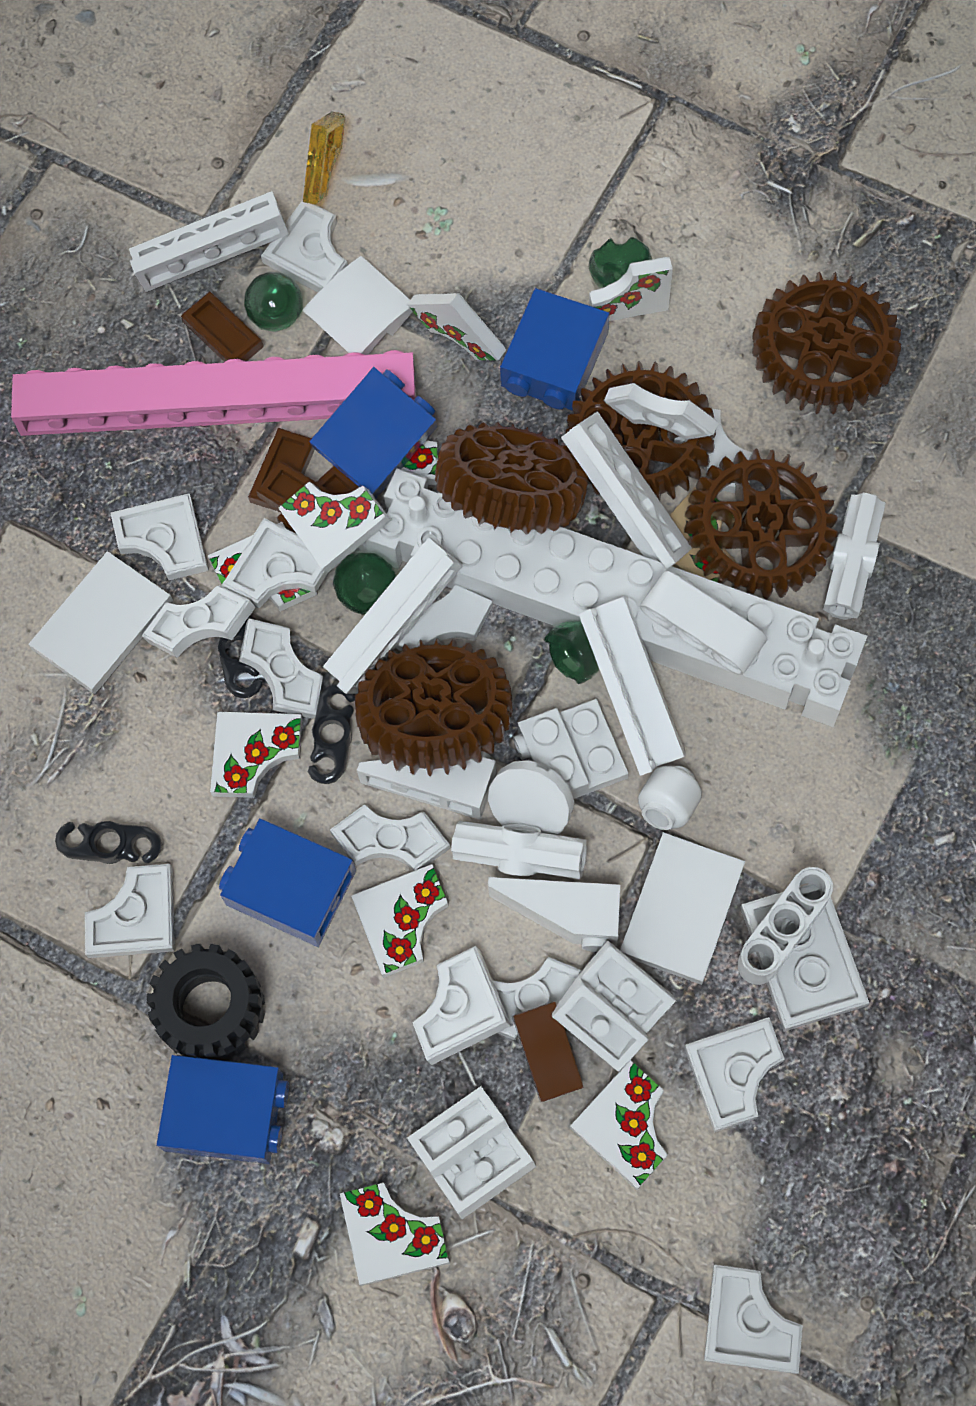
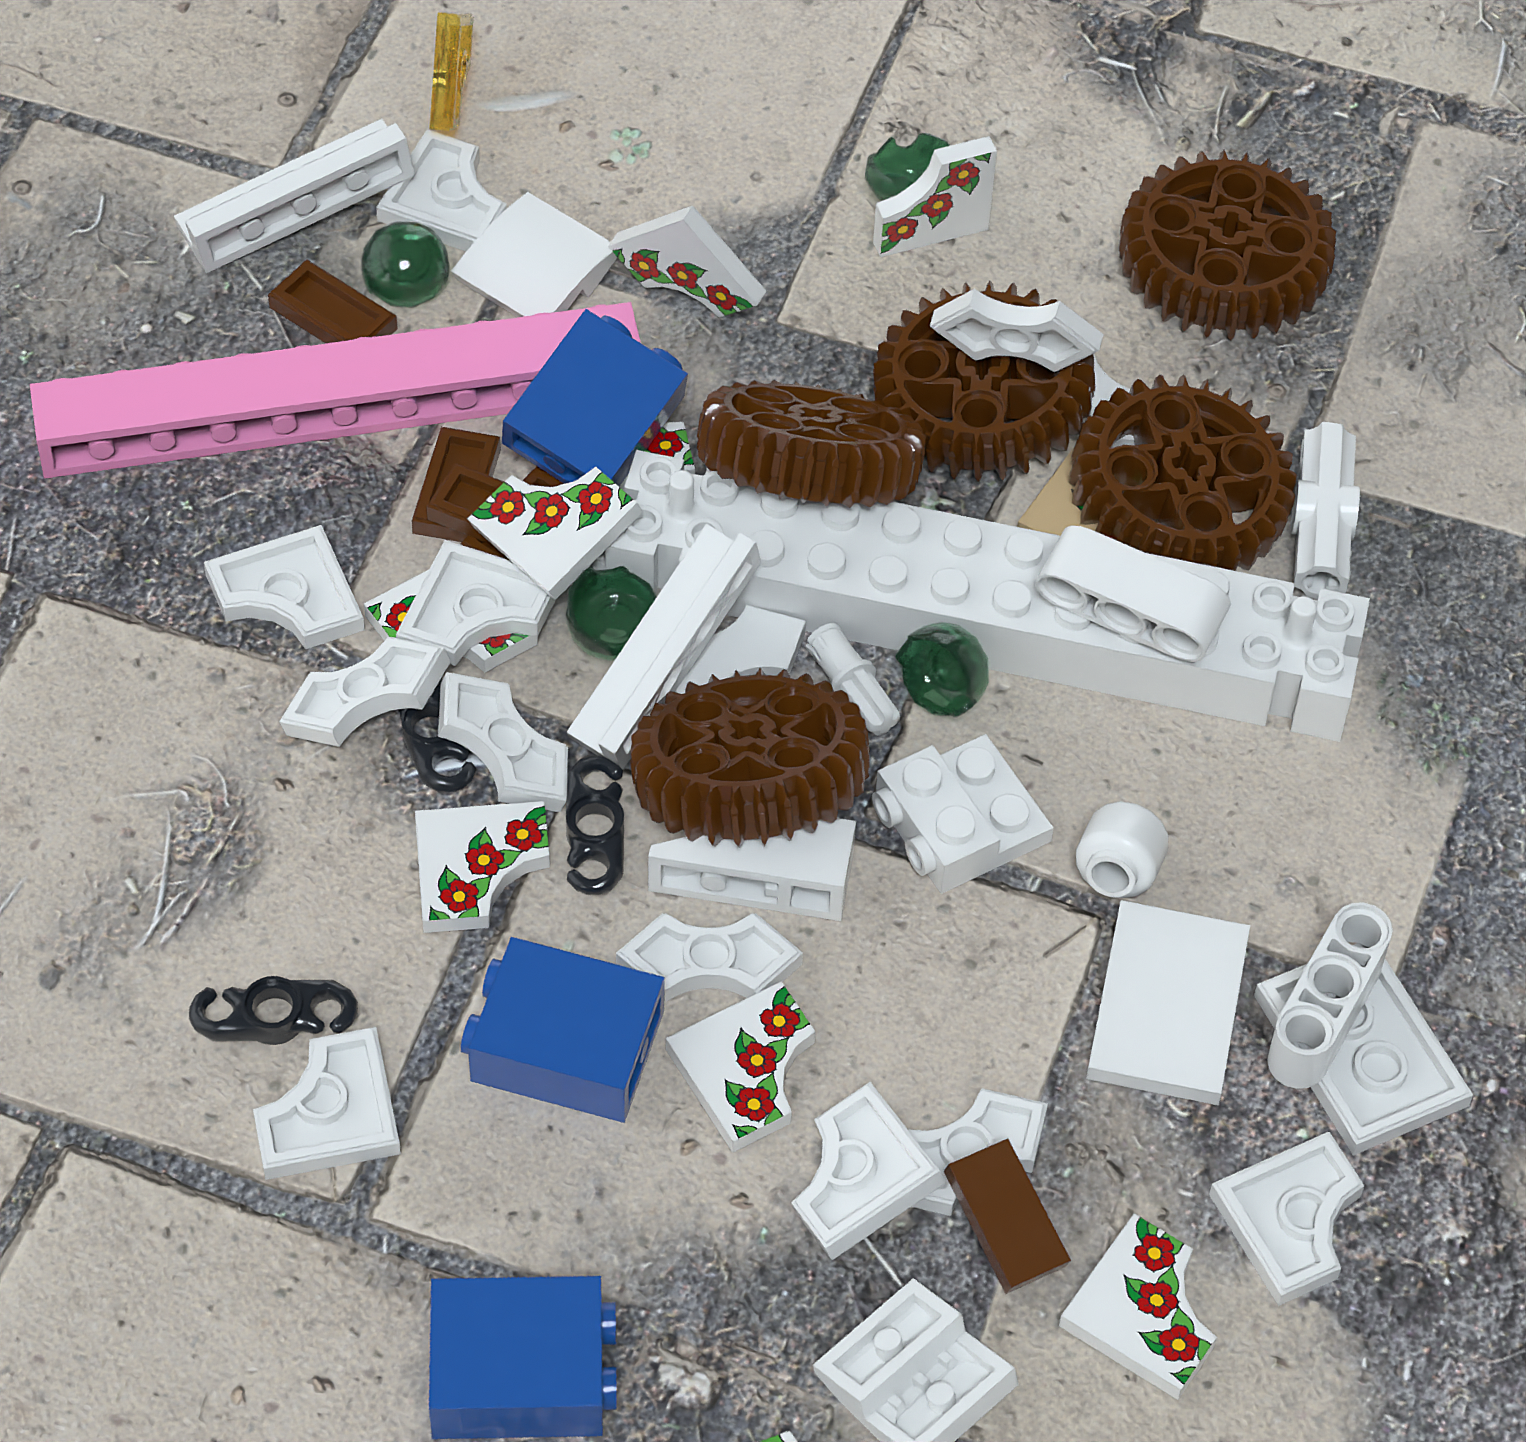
camera: 15 degrees left, 15 degrees down
white tile [28,551,173,694] -> none
black tyre [146,944,265,1061] -> none
white piece [451,821,587,879] -> none
white tile [488,760,574,835] -> none
white slope [488,877,620,952] -> none
blue brick [500,288,610,411] -> none
white slope [552,941,676,1072] -> none
white fence [561,411,692,569] -> none
white fence [579,596,686,776] -> none
none -> white axle [805,623,900,736]

